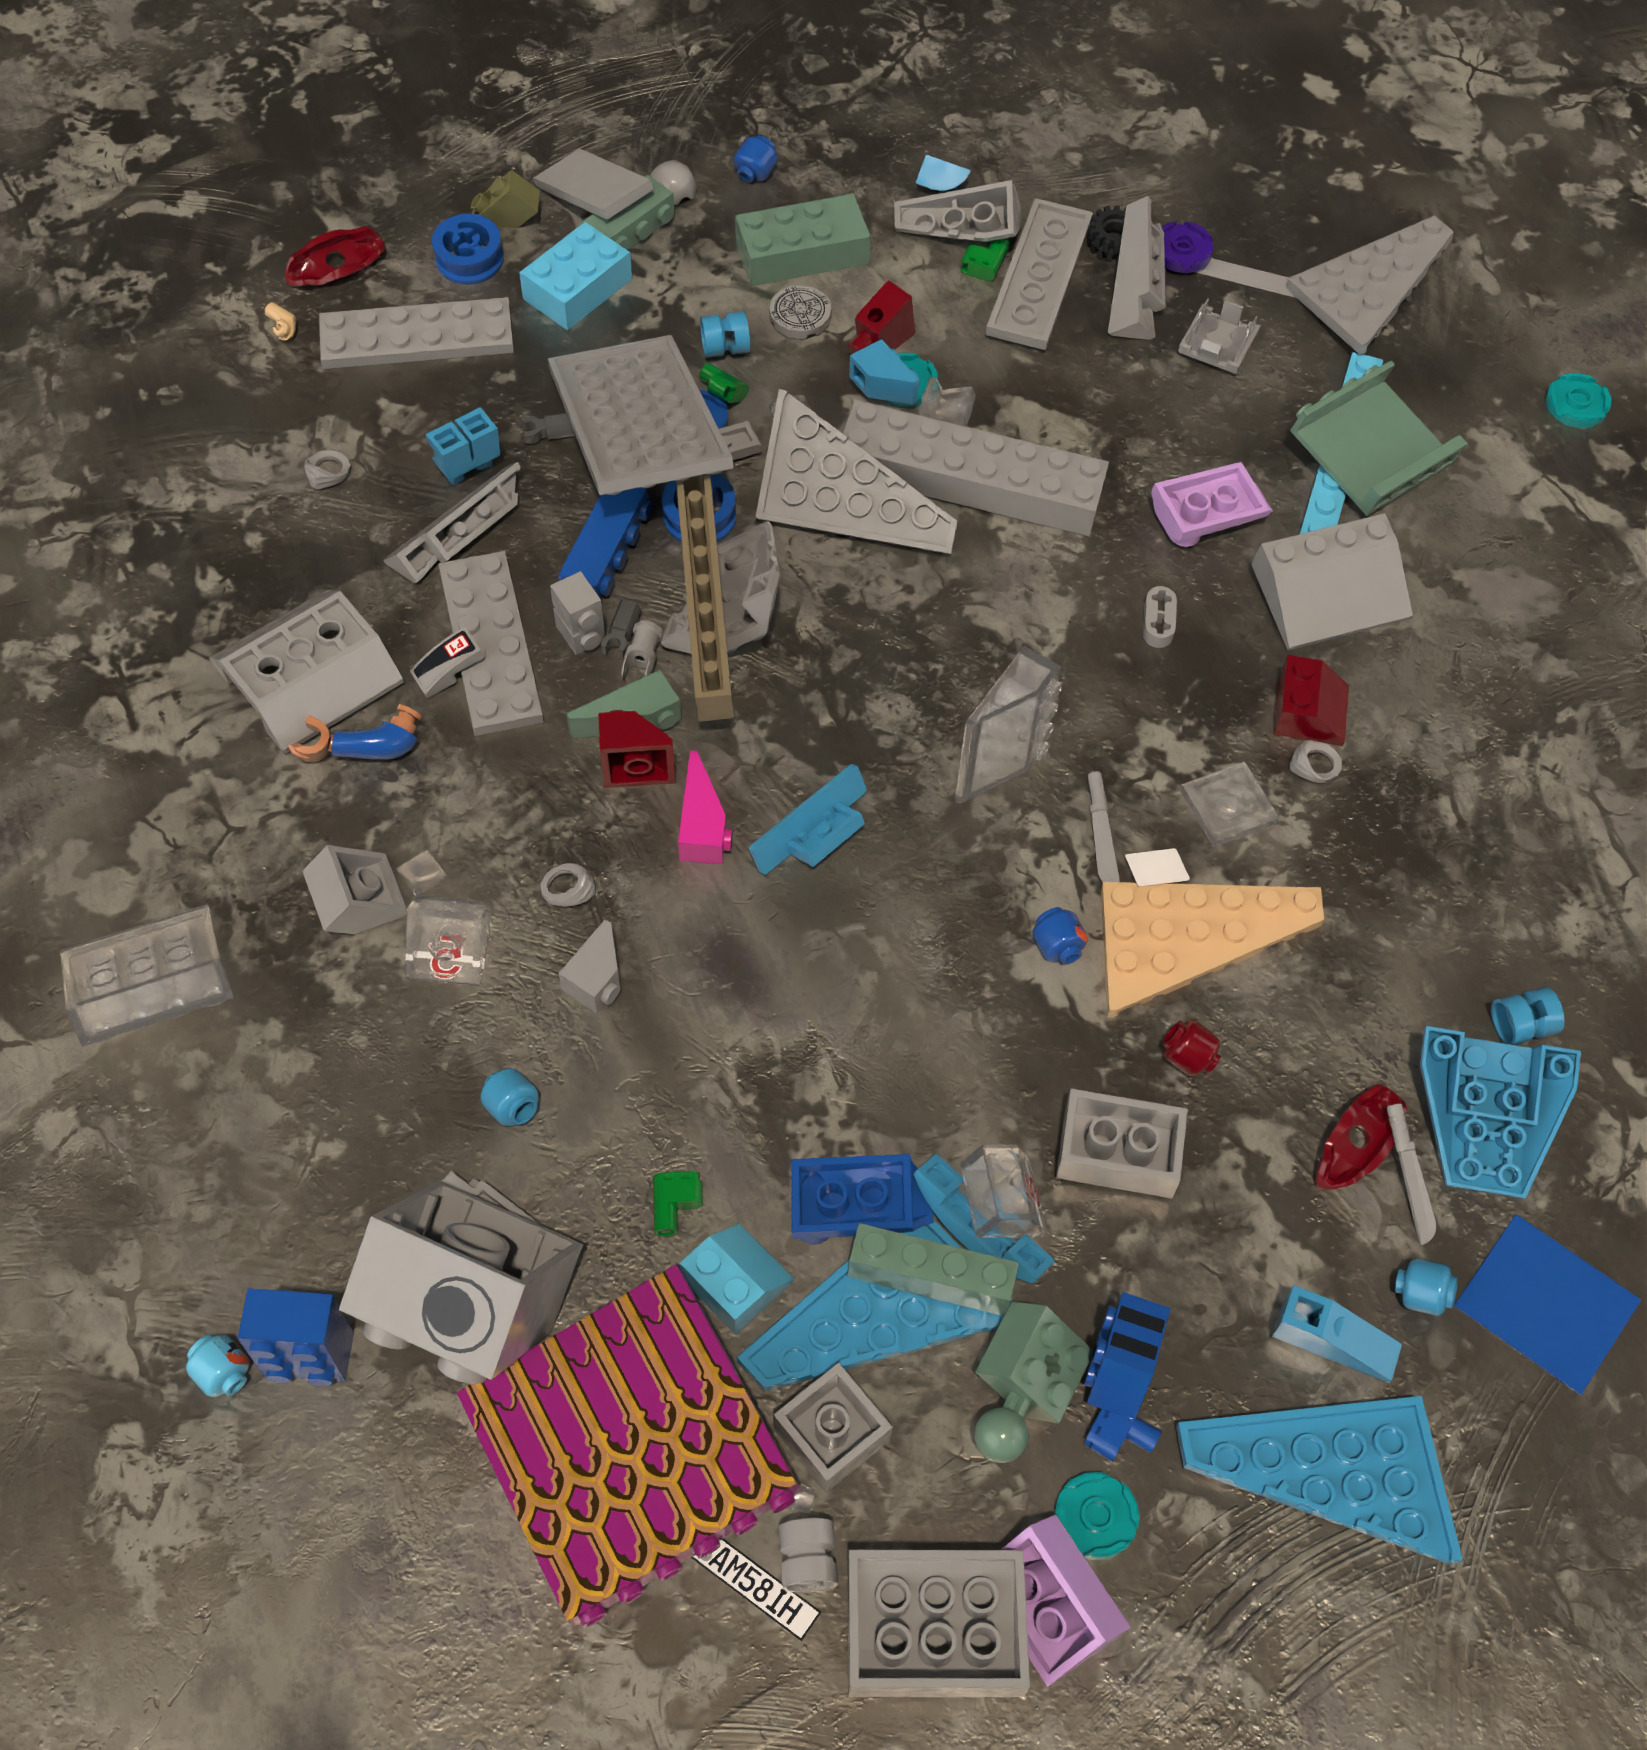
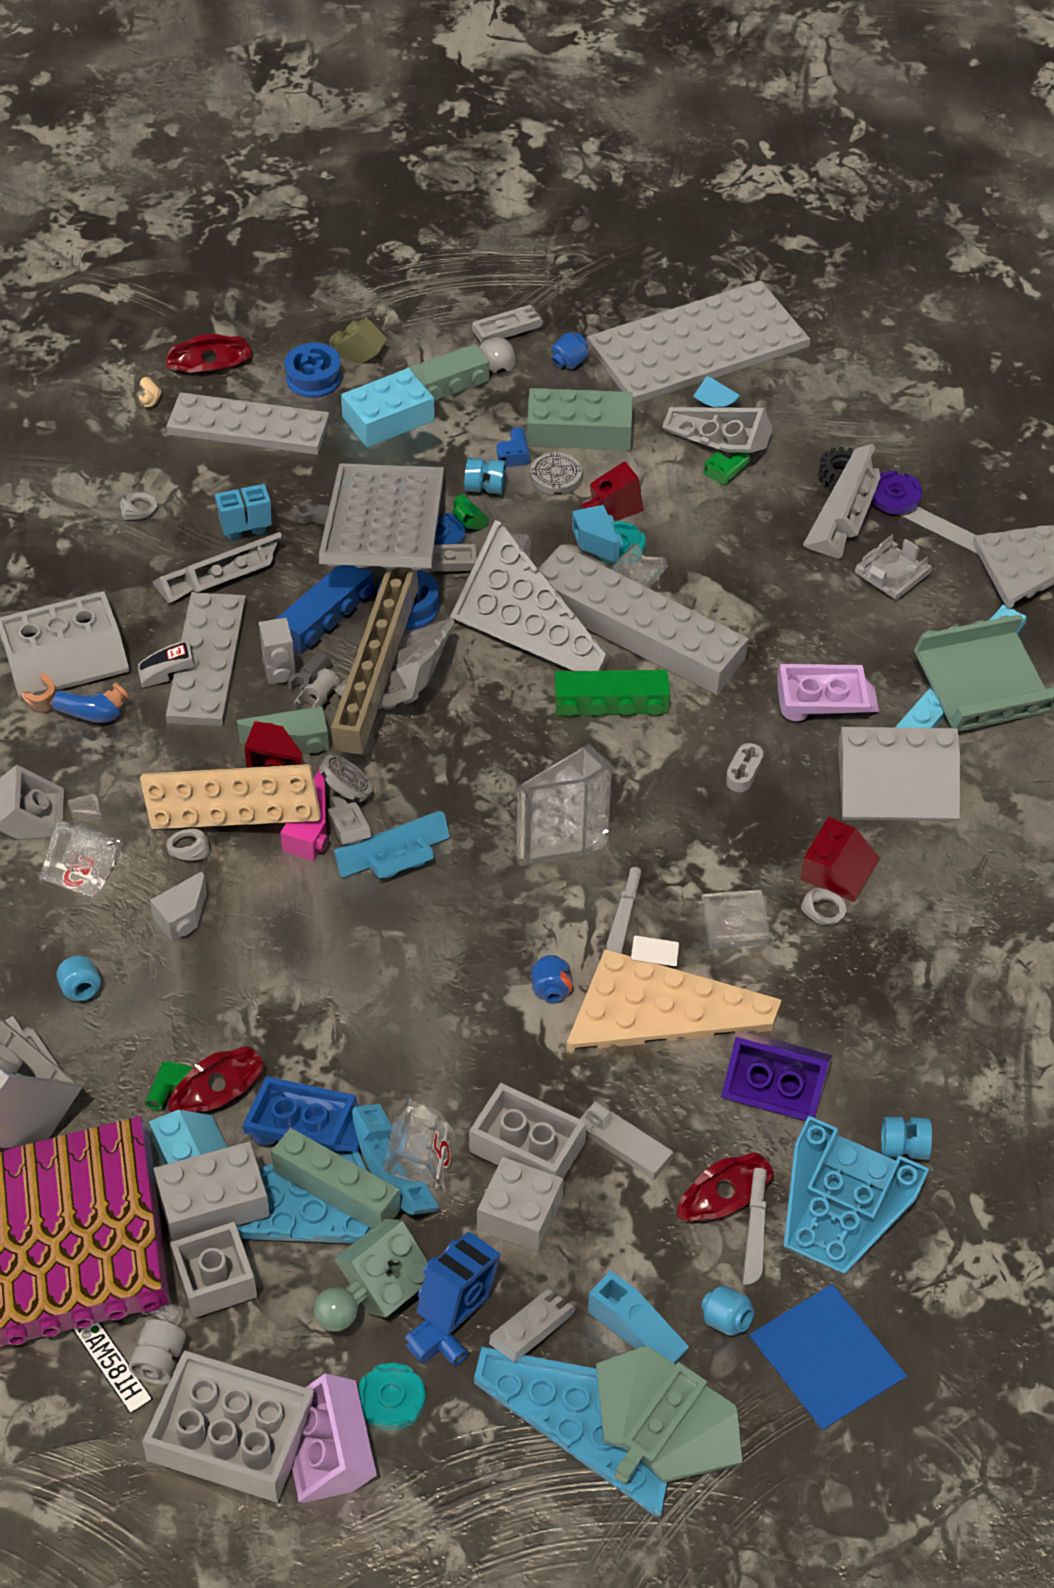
camera: 20 degrees right, 10 degrees down
light grey tile [534,149,654,220] -> none
light grey plate [986,198,1093,350] -> none
dark red head [1162,1020,1221,1076] -> none
none -> tan bracket [140,764,321,829]
none -> light grey brick [153,1141,270,1242]
none -> dark red piece [168,1046,264,1113]
none -> light grey tile [319,754,372,802]
none -> light grey hinge [328,795,371,844]
none -> light grey hinge [472,305,543,344]
none -> light grey piece [477,1157,564,1252]
none -> light grey hinge [489,1289,576,1362]
none -> blue piece [496,427,531,467]
none -> green brick [554,670,670,716]
none -> light grey hinge [580,1101,673,1180]
none -> light grey plate [586,280,810,405]
none -> sand green panel [596,1346,742,1485]
none -> dark purple slope [721,1031,833,1121]

